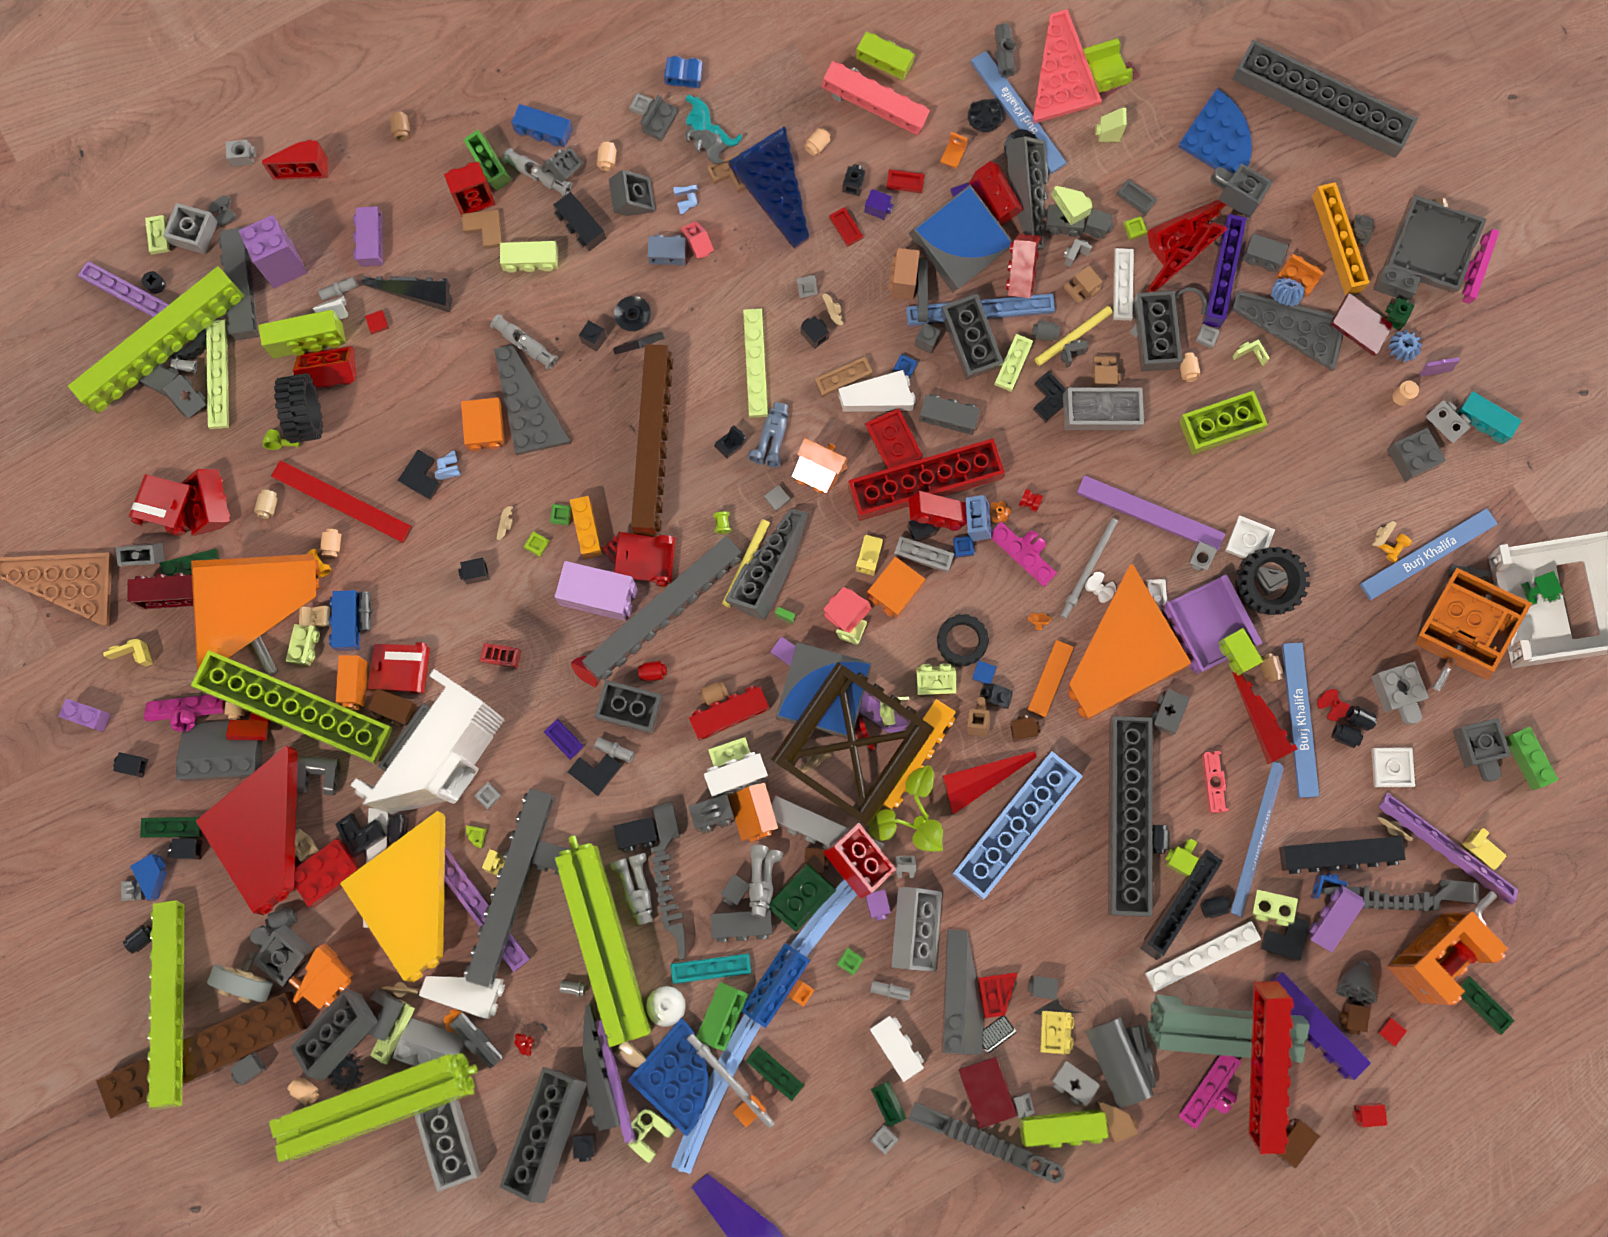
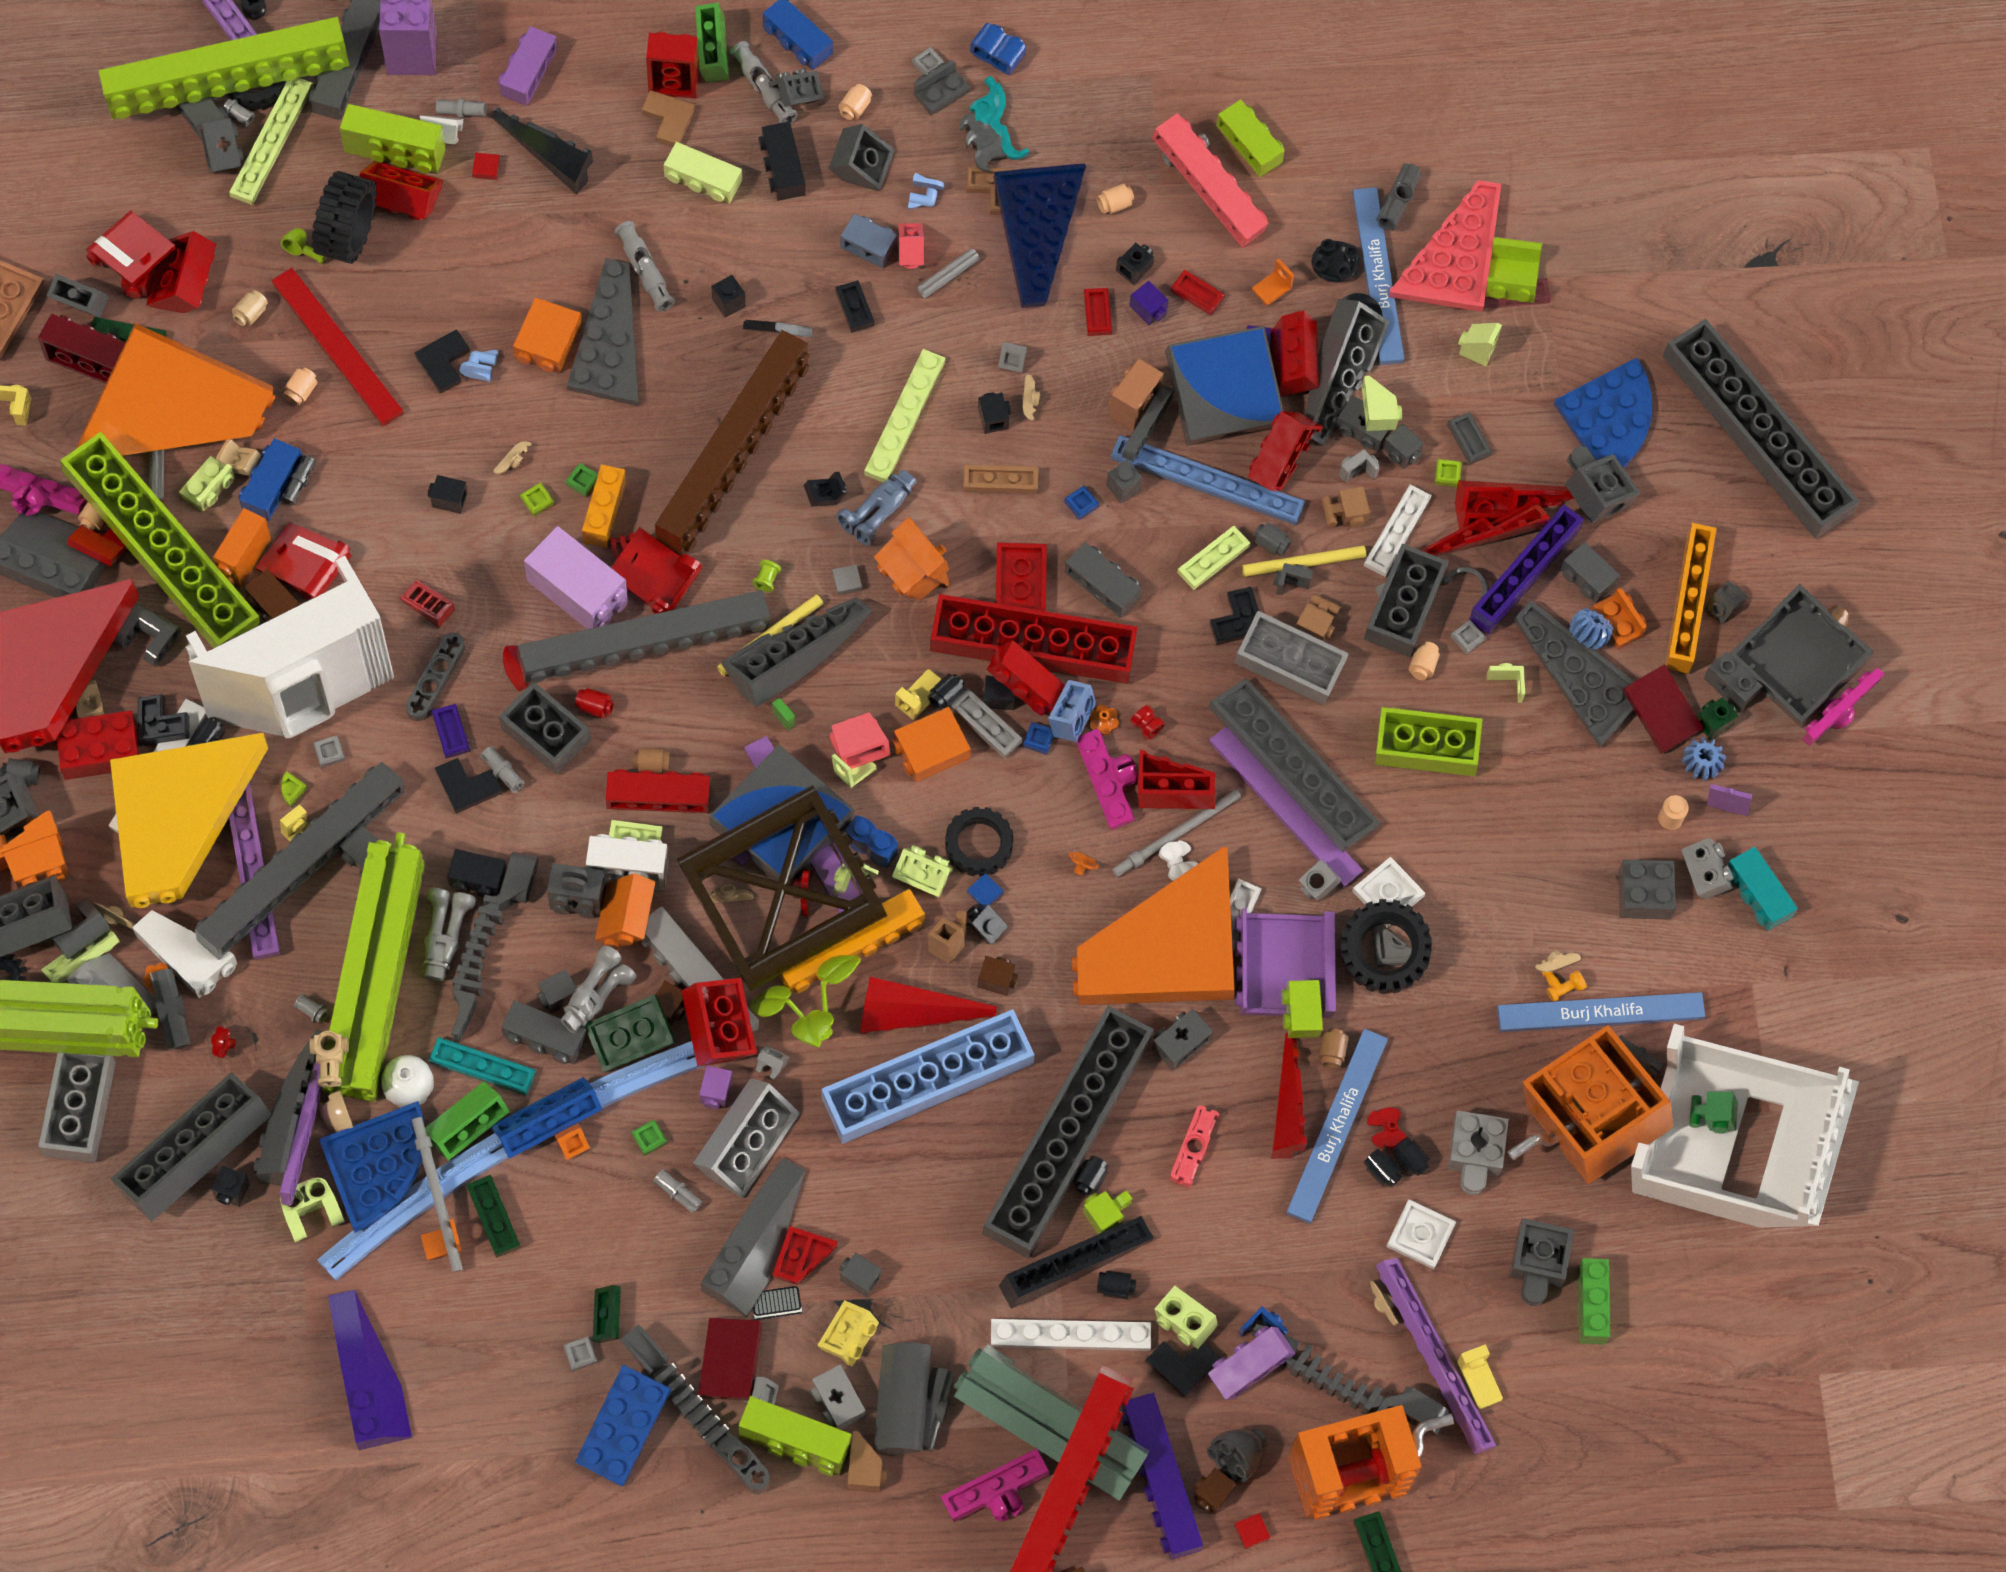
camera: 20 degrees right, 10 degrees down
light orange piece [306,549,332,578] -> none
black dish [614,296,651,332] -> none
white slope [838,370,916,412] -> none
white brick [870,1015,924,1082] -> none
dark grey brick [940,294,1003,380] -> none
orange tile [1027,640,1074,718] -> none
medium blue tile [1231,762,1284,918] -> none
black brick [1279,836,1406,874] -> none
none -> tan connector [310,1031,349,1087]
none -> dark grey beam [406,632,465,721]
none -> blue plate [575,1364,672,1486]
none -> black plate [835,280,874,333]
none -> blue brick [846,816,898,868]
none -> light grey axle [917,249,979,298]
none -> black brick [927,674,965,710]
none -> red wedge [1138,749,1216,809]
none -> dark grey plate [1208,678,1380,853]

